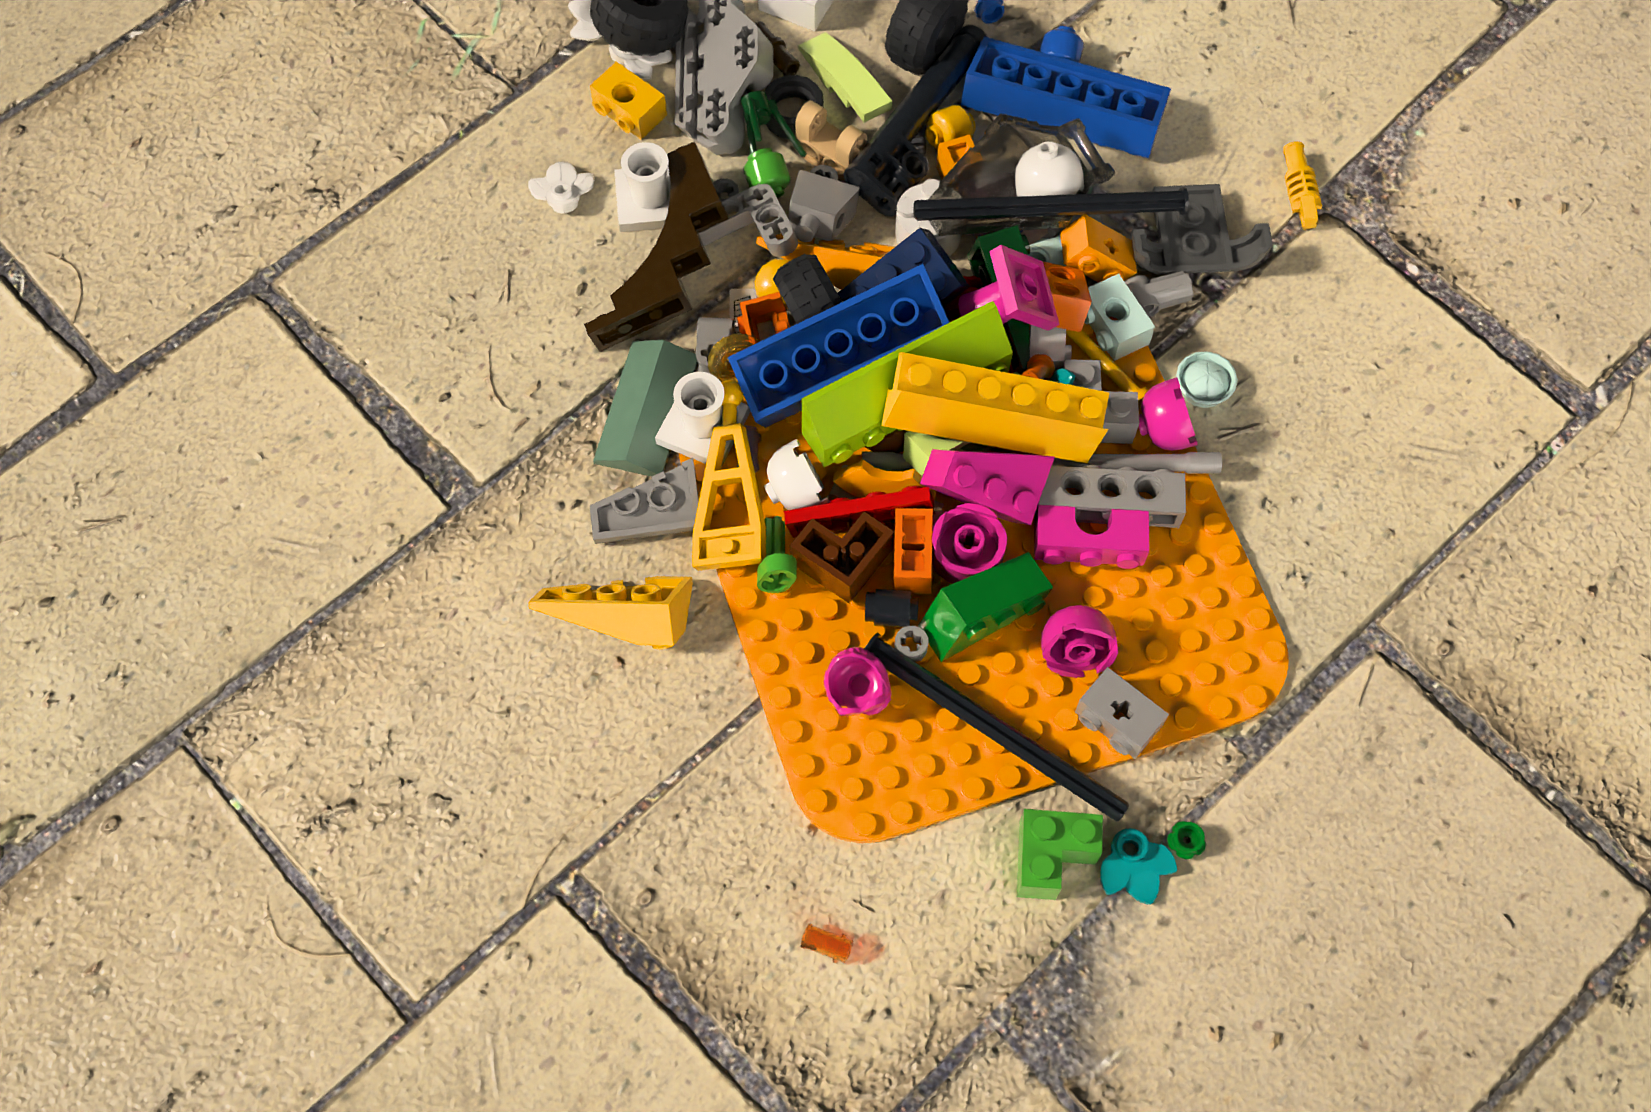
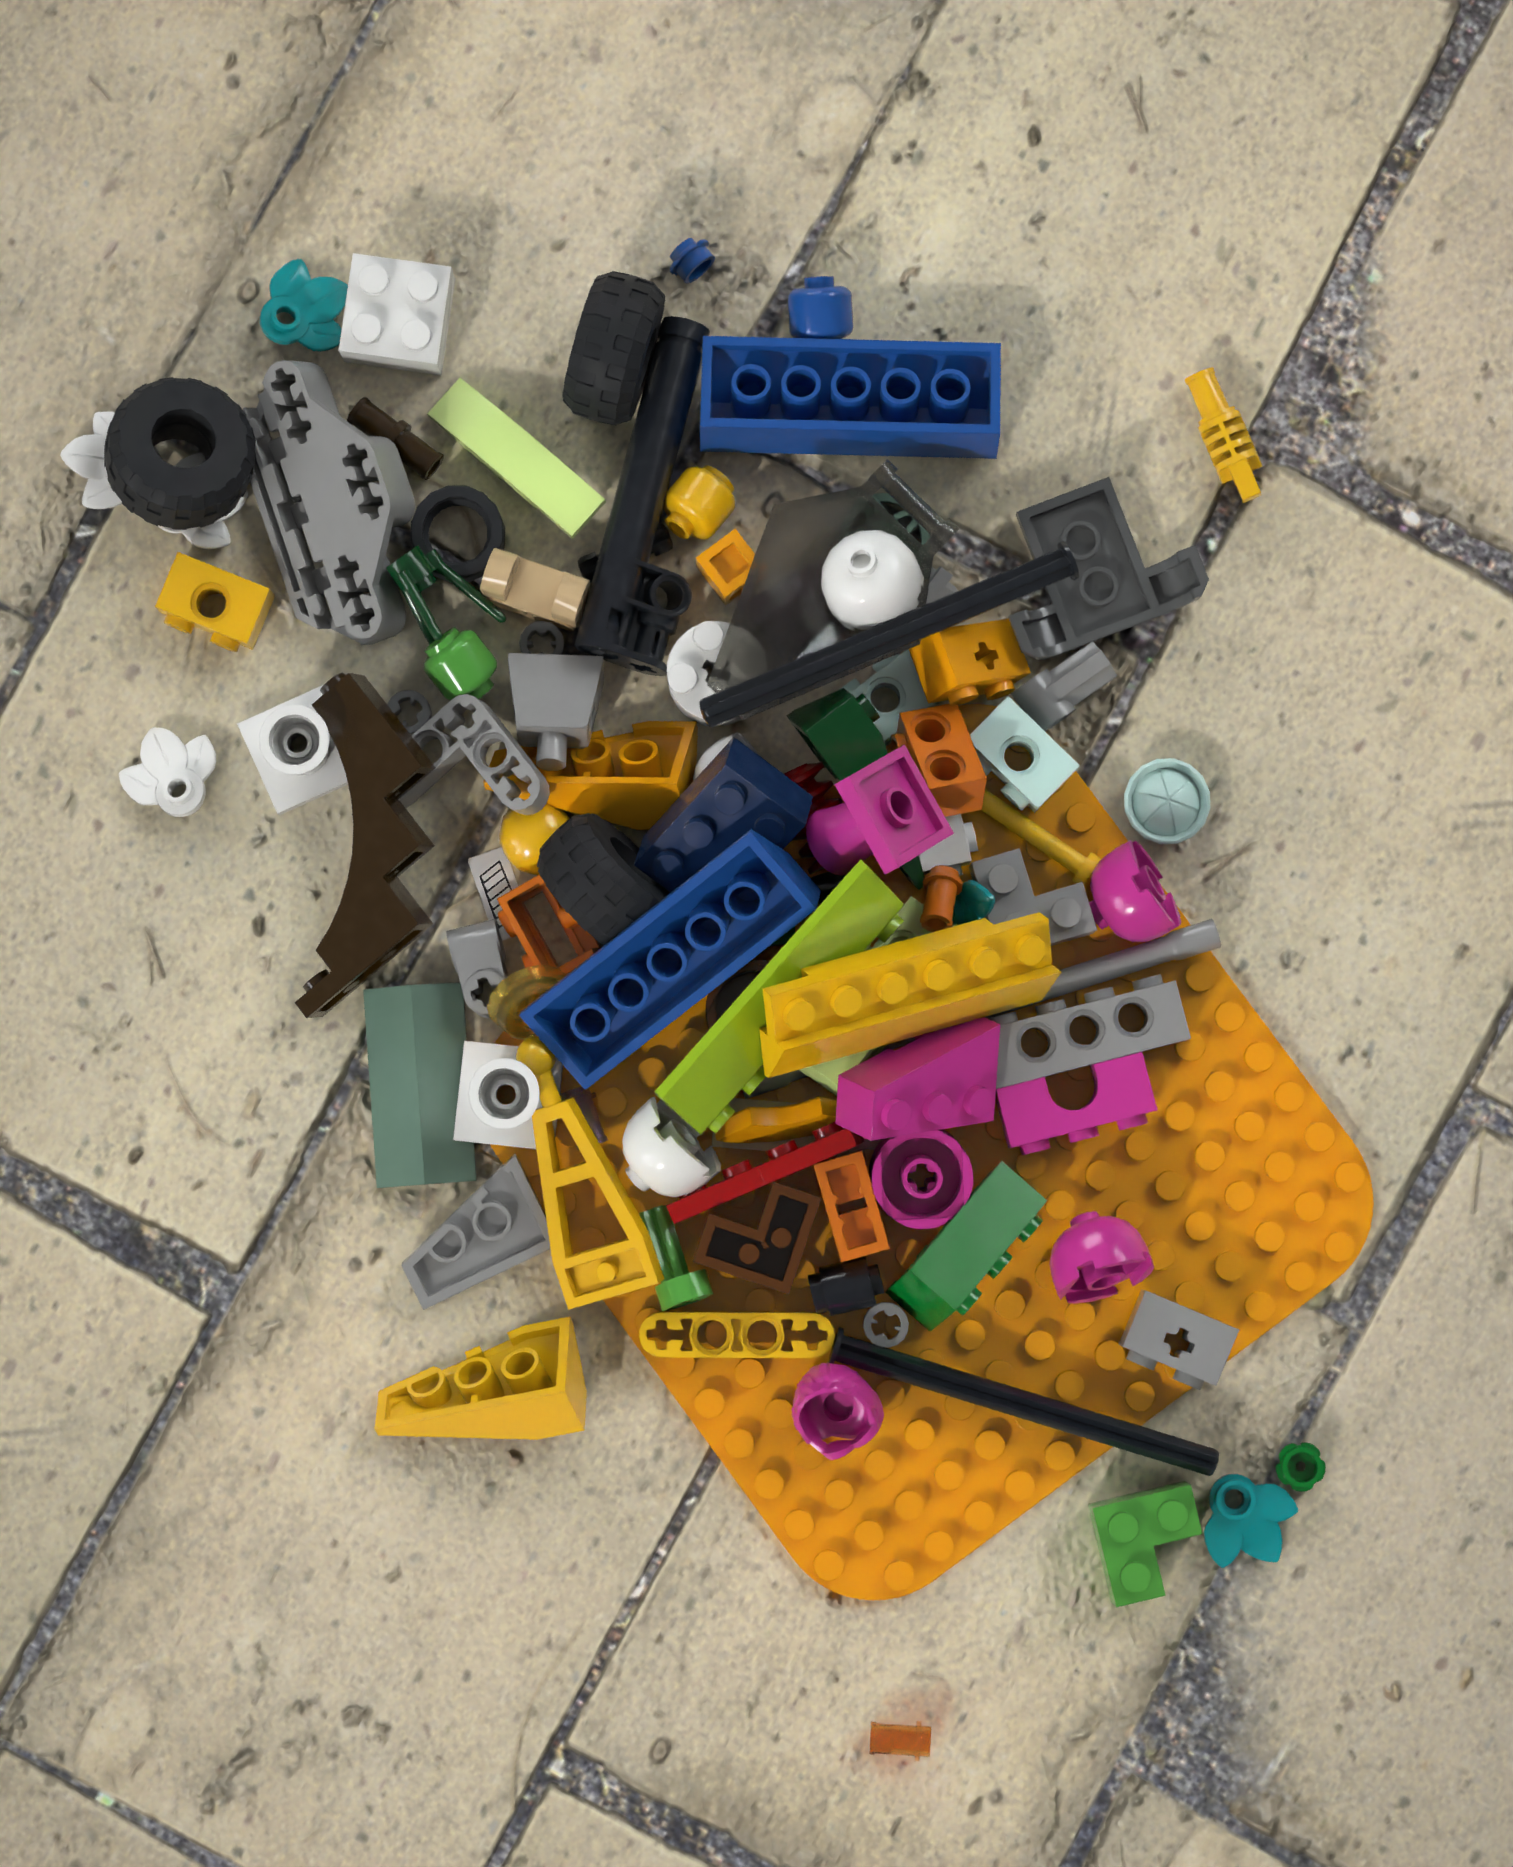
camera: 20 degrees left, 20 degrees up
none -> yellow beam [639,1312,835,1358]

